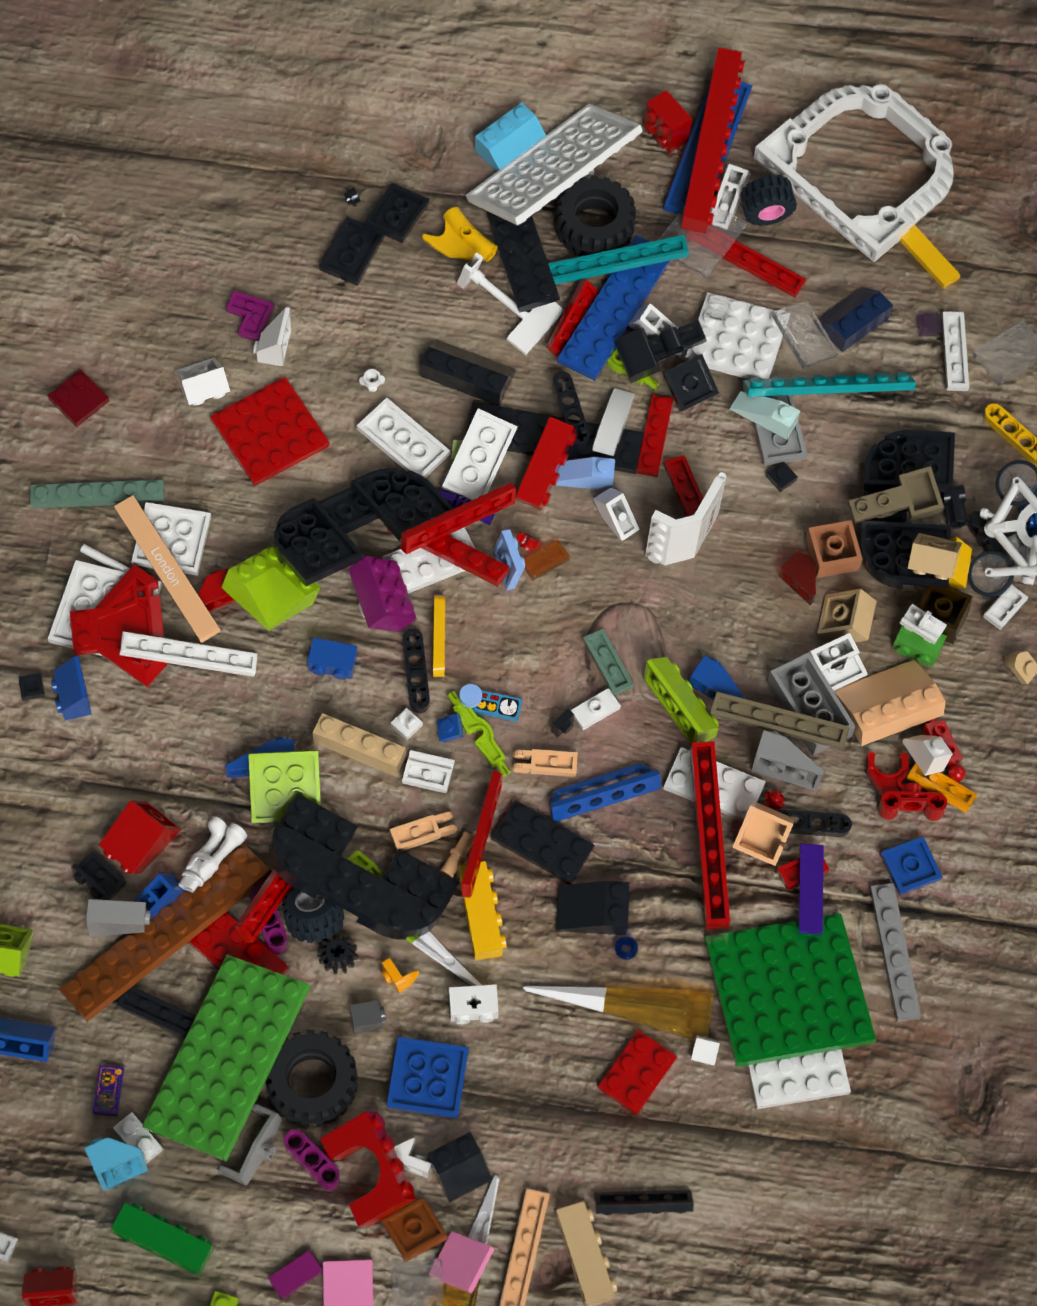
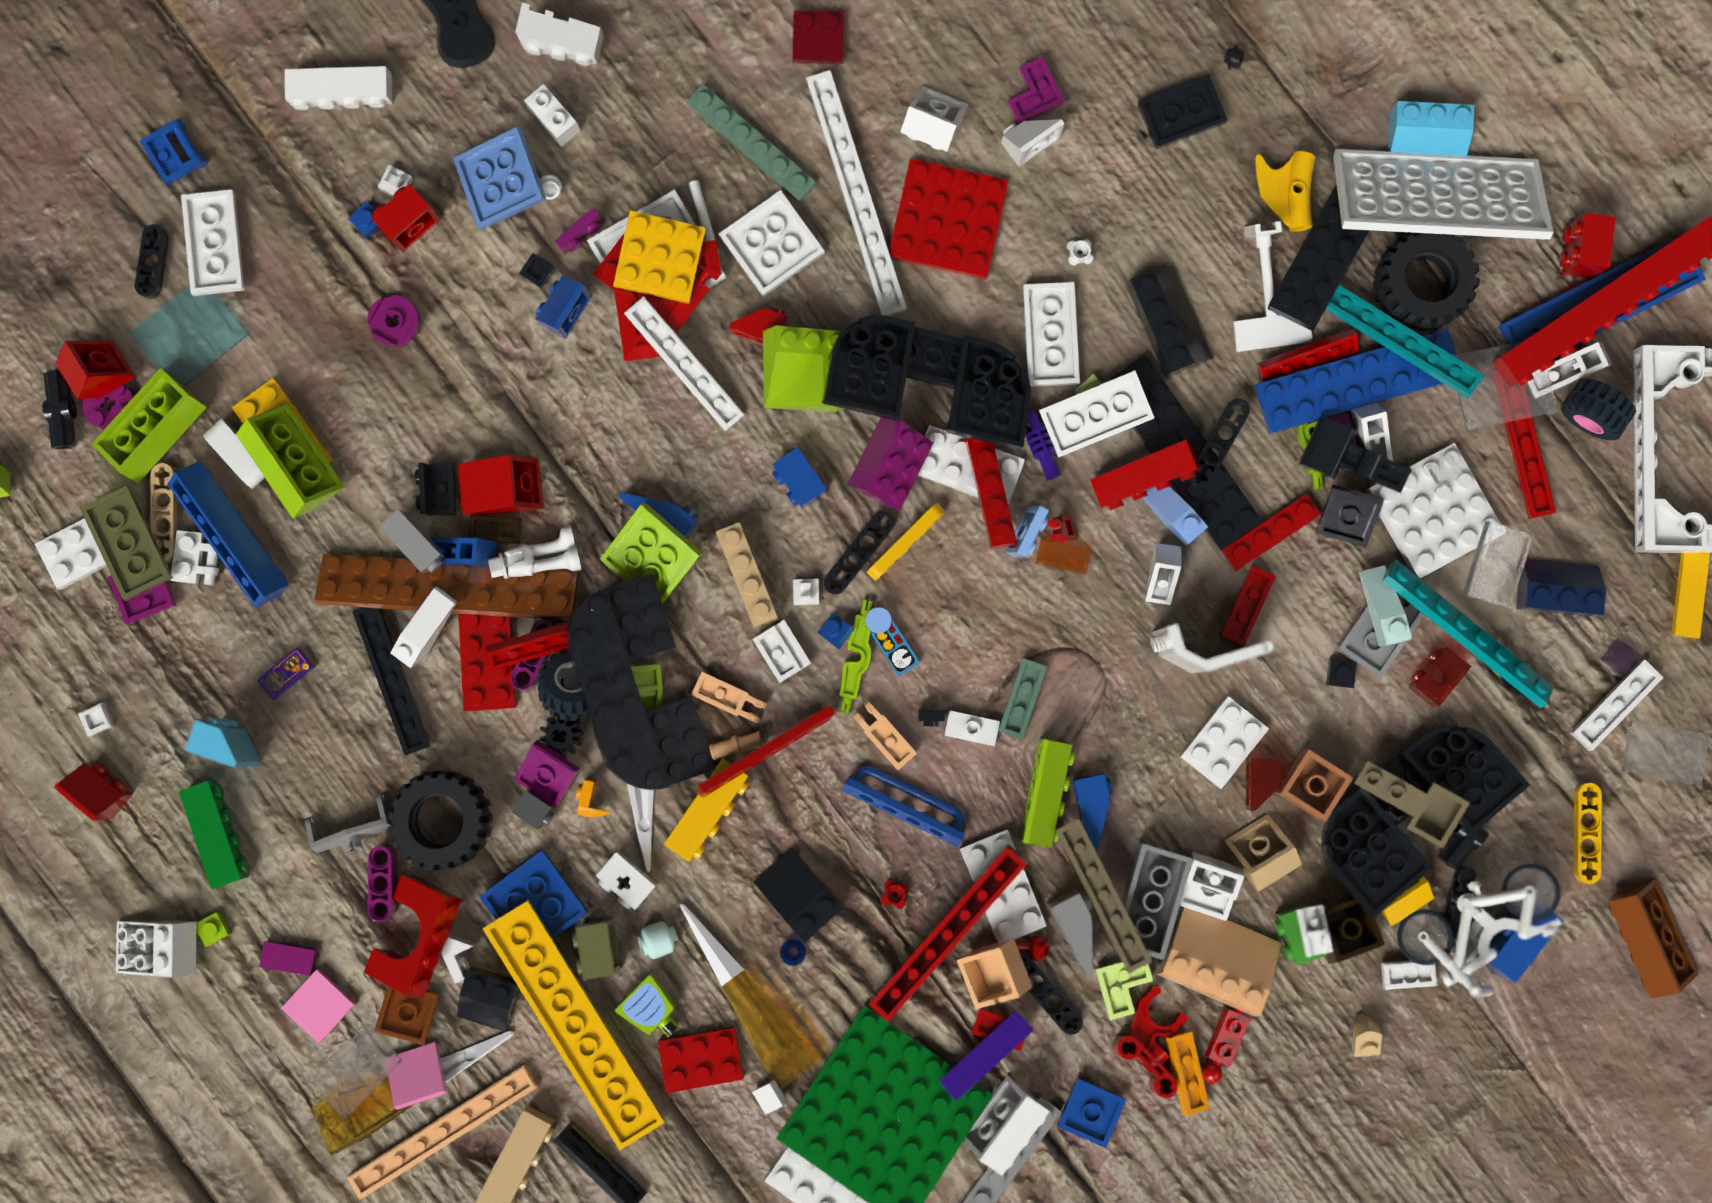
camera: 55 degrees right, 20 degrees up
white plate [113,1112,163,1164] -> none
light nougat tile [114,495,221,643] -> none
bright green plate [142,955,310,1162] -> none
black plate [364,183,430,243] -> none
red plate [401,482,516,554] -> none
black plate [492,800,595,884] -> none
white slope [593,388,635,456] -> none
white slope [902,735,952,776] -> none
tan slope [908,533,962,580] -> none
none -> white slope [391,586,457,668]
none -> dark brown plate [468,515,523,544]
none -> yellow plate [483,900,665,1150]
none -> magenta plate [514,740,580,808]
none -> magenta plate [555,208,603,254]
none -> olive brick [572,917,621,980]
none -> yellow plate [613,210,706,304]
none -> torso [614,972,679,1037]
none -> light aqua head [637,921,678,959]
none -> white plate [806,70,907,316]
none -> red plate [881,880,909,909]
none -> white slope [964,1075,1050,1176]
none -> yellowish green plate [1095,961,1153,1020]
none -> white plate [1179,696,1269,789]
none -> clear red brick [1408,647,1472,707]

